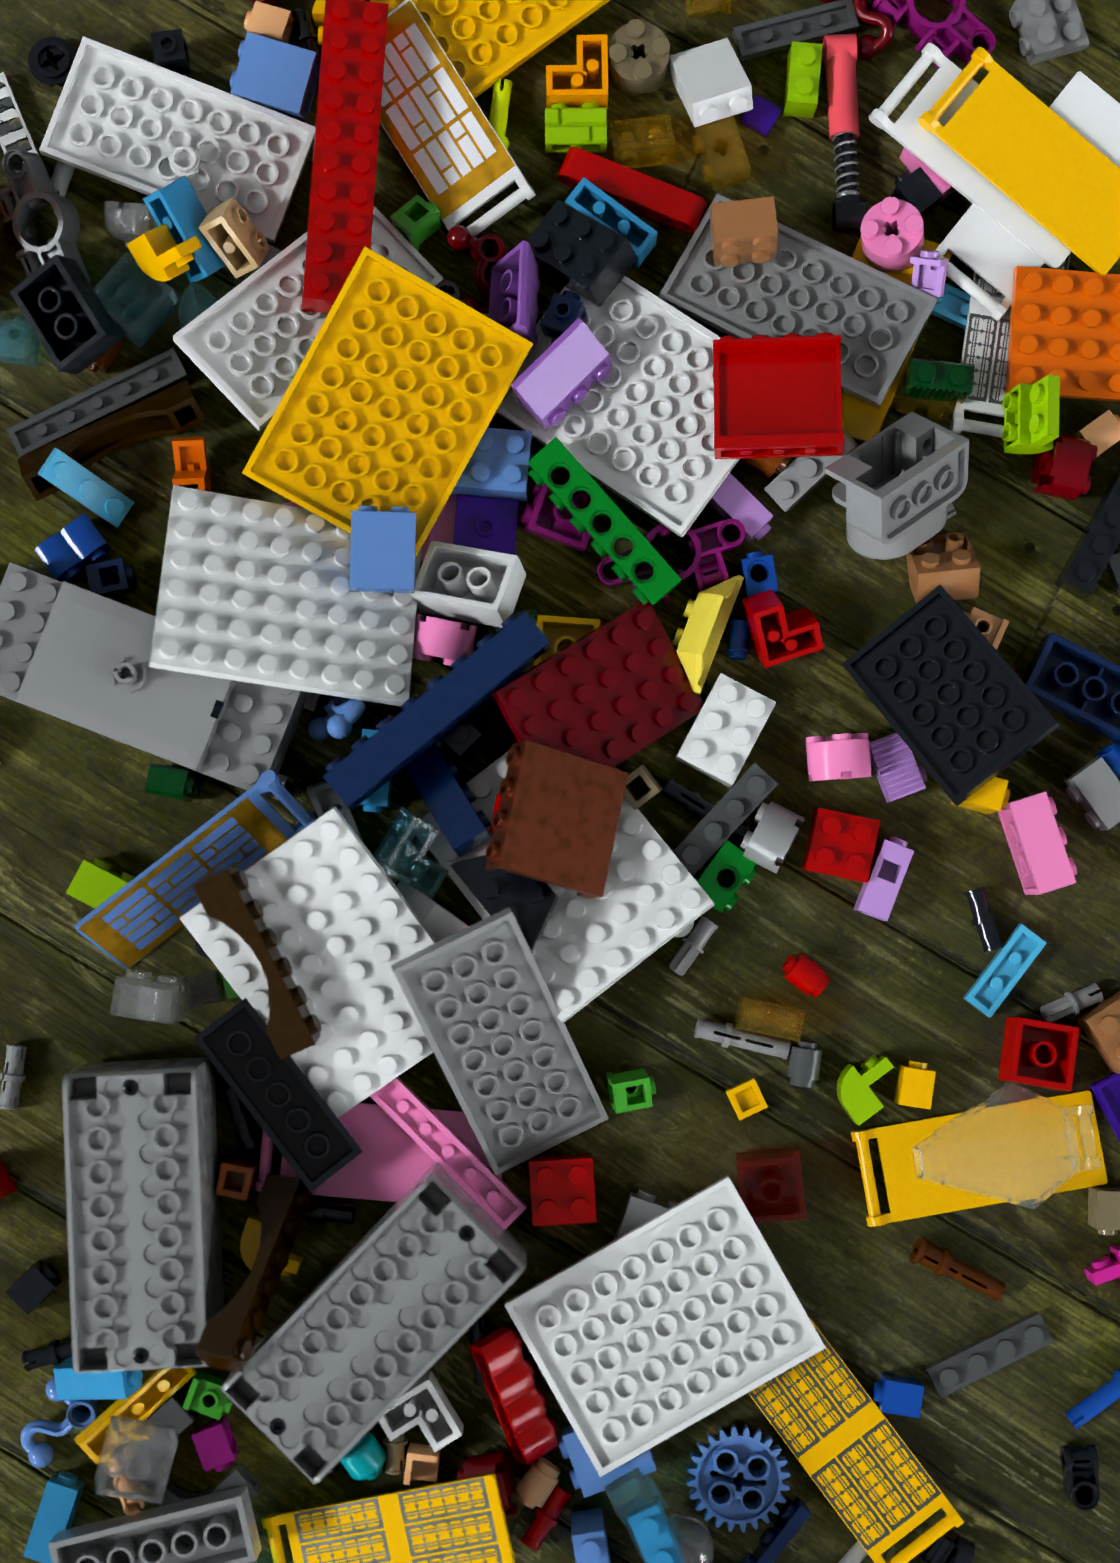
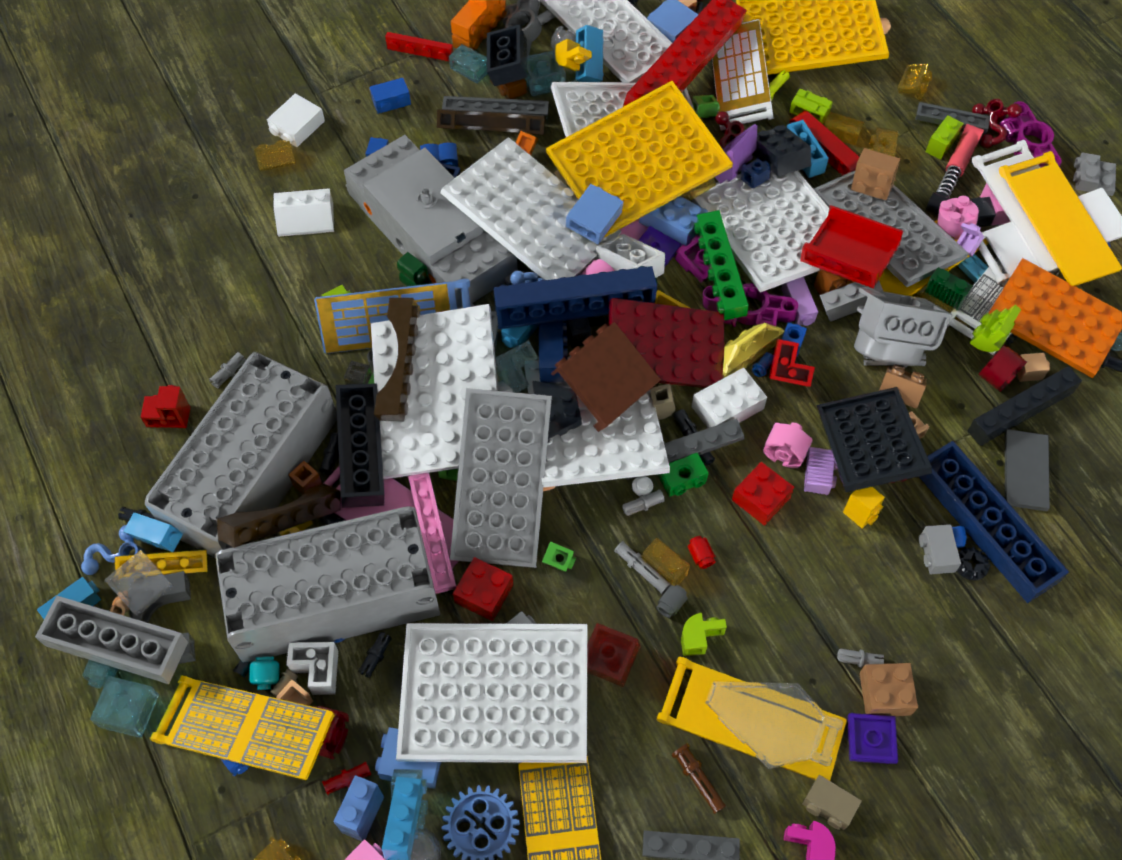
camera: 35 degrees right, 25 degrees down
black brick [5,1259,63,1315] -> none
medium azure plate [37,448,135,528] -> none
clear brick [110,969,191,1024] -> none
bright green brick [182,1371,234,1420] -> none
magenta brick [191,1416,240,1472] -> none
tan brick [198,197,270,278] -> none
red brick [470,1327,558,1465] -> none
slope [511,318,612,431] -> none
light nougat brick [516,1457,561,1509] -> none
light orange brick [546,34,609,109] -> none
dark tan brick [608,19,670,96] -> none
white brick [669,38,753,127] -> none
yellow plate [725,1078,768,1121] -> none
dark purple tile [740,94,782,138] -> none
light grey brick [740,801,805,874] -> none
lavender brick [853,836,914,921] -> none
blue brick [873,1373,924,1418] -> none
yellow brick [894,1060,936,1110] -> none
medium azure plate [963,924,1047,1018] -> none
black pin [965,887,1003,952] -> none
bright pink brick [998,791,1077,895] -> none
red brick [998,1017,1079,1091] -> none

